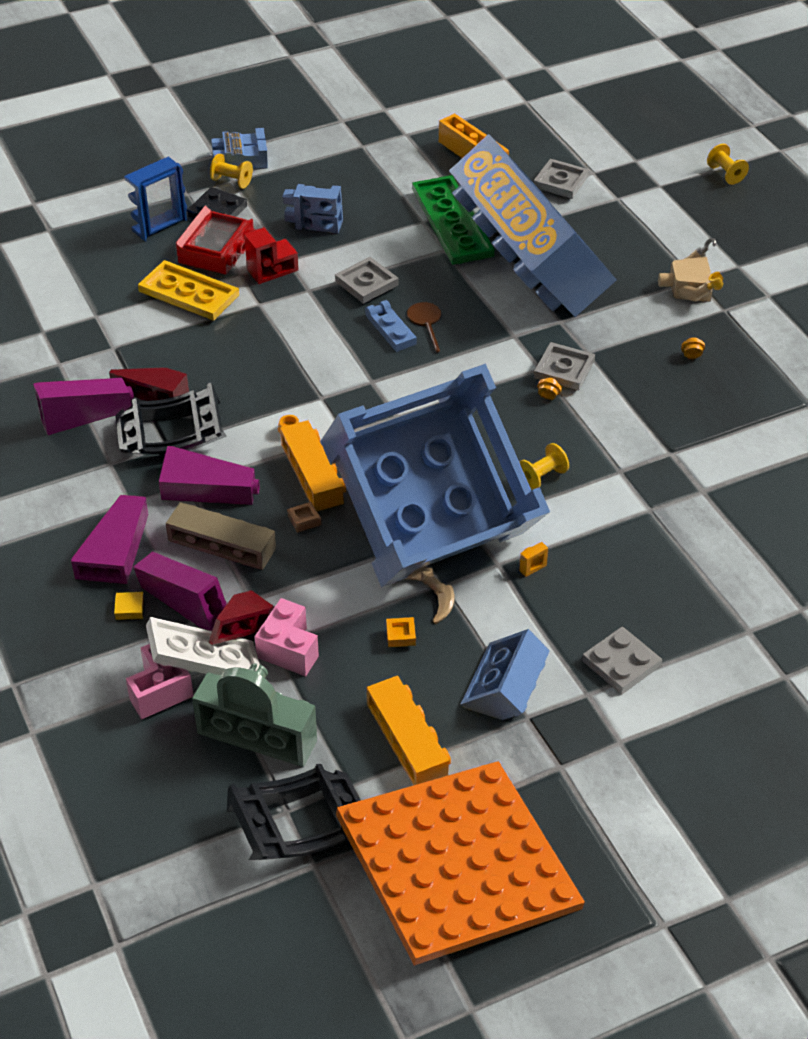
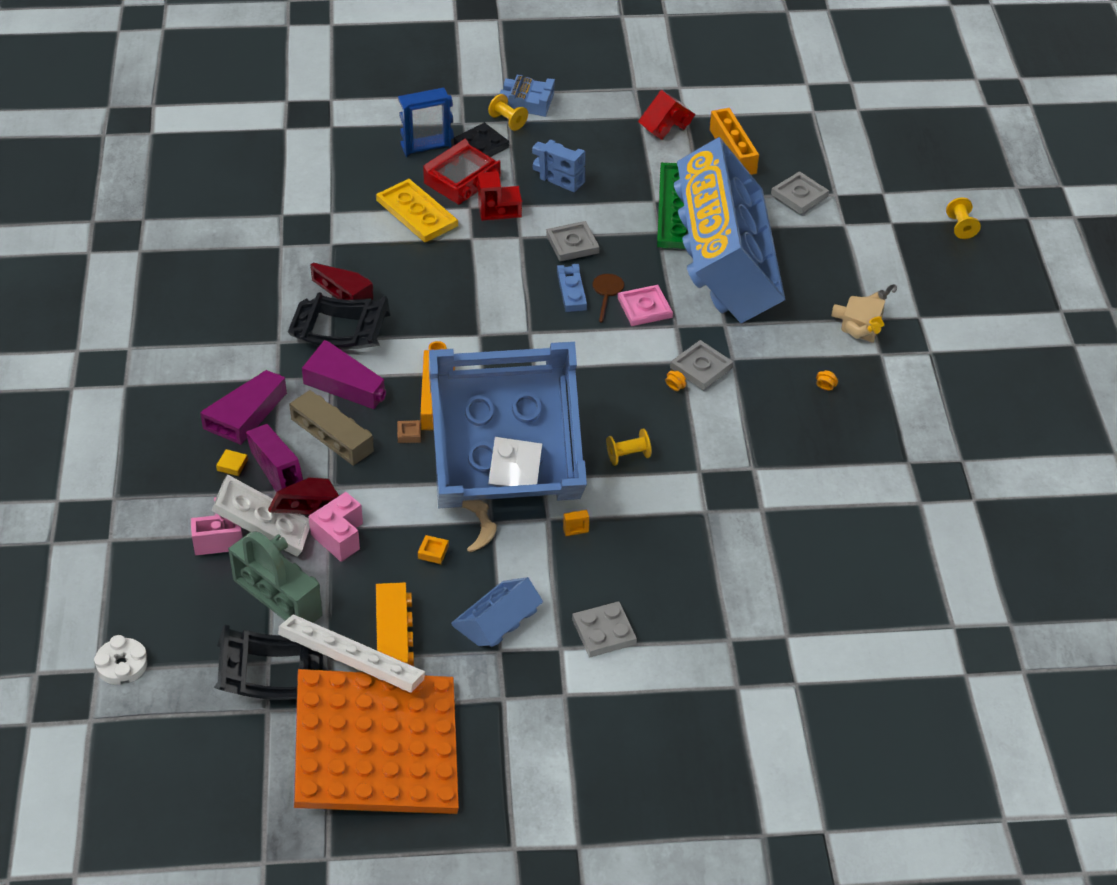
camera: 20 degrees right, 0 degrees up
magenta slope [33,378,134,435] -> none
none -> white plate [94,635,147,685]
none -> white plate [278,614,425,692]
none -> white plate [488,437,542,487]
none -> bright pink tile [618,285,673,326]
none -> red brick [638,90,696,140]

